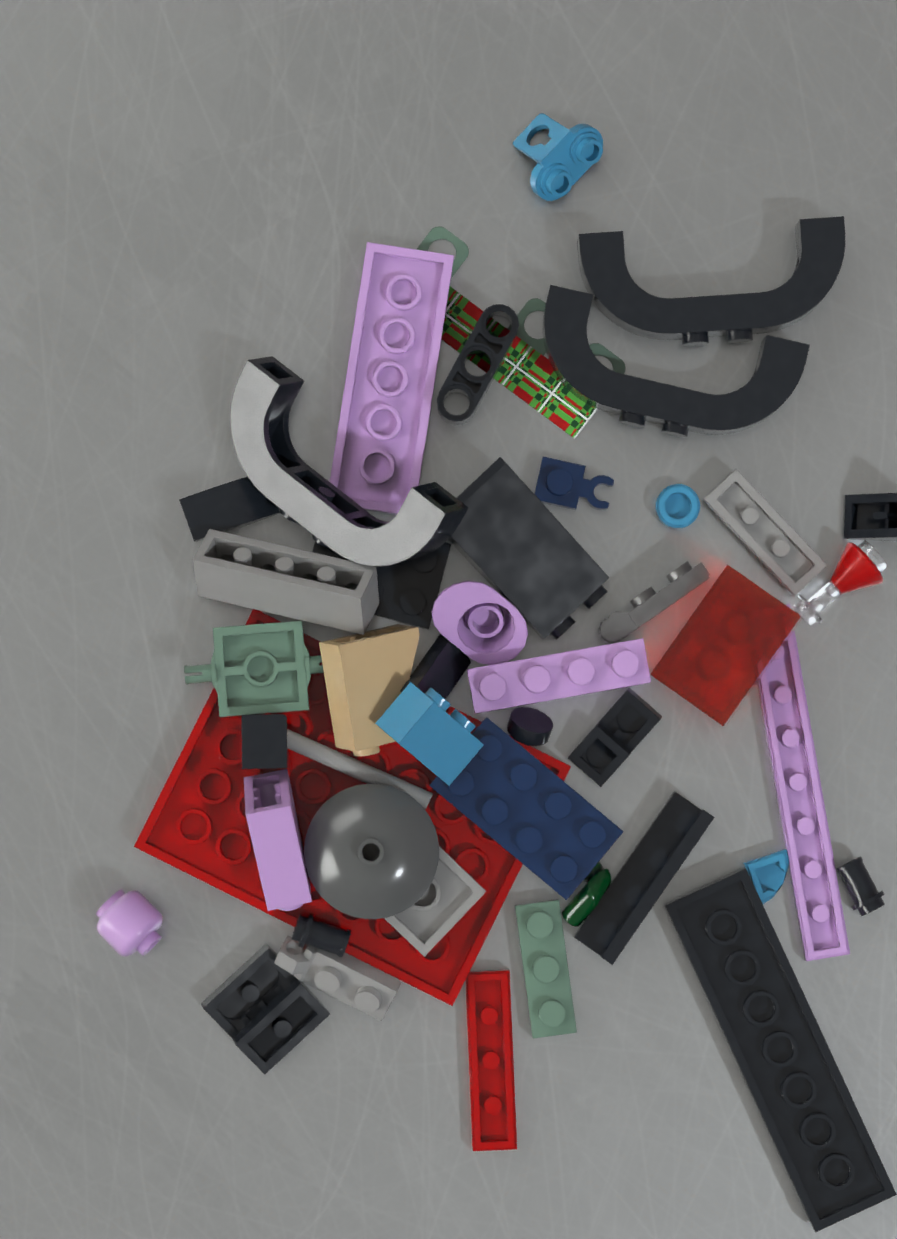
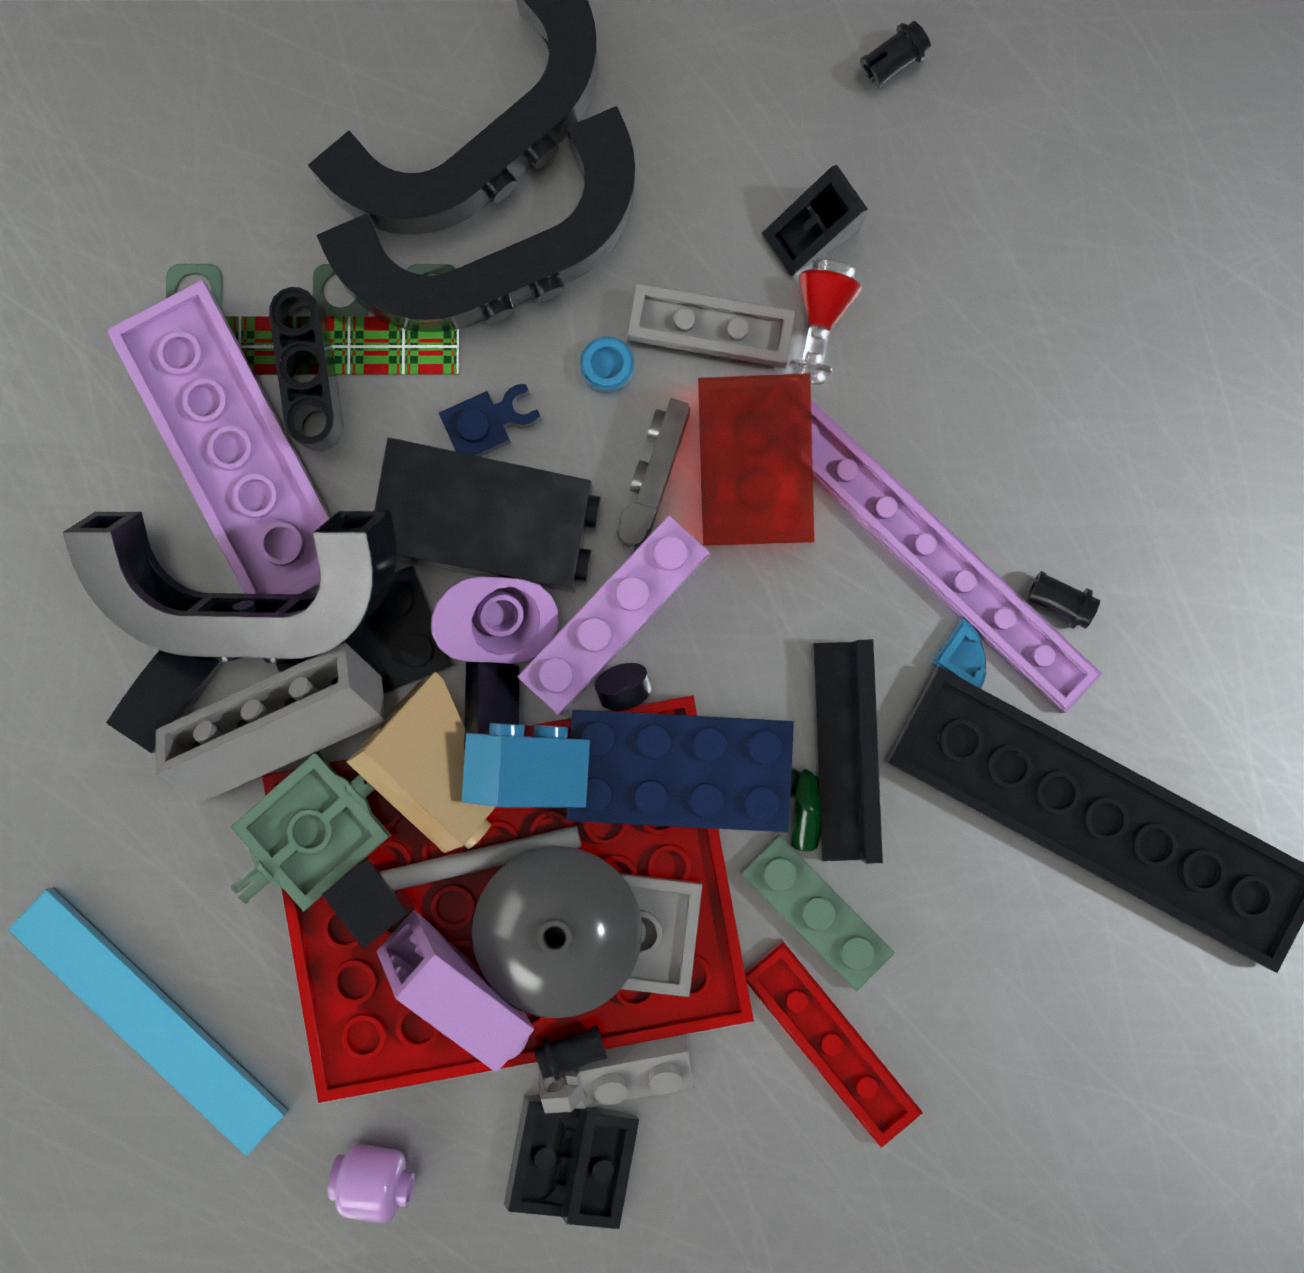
camera: 40 degrees left, 0 degrees up
dark azure bracket [513,113,603,201] -> none
black slope [568,687,662,787] -> none
none -> medium azure tile [8,888,288,1156]

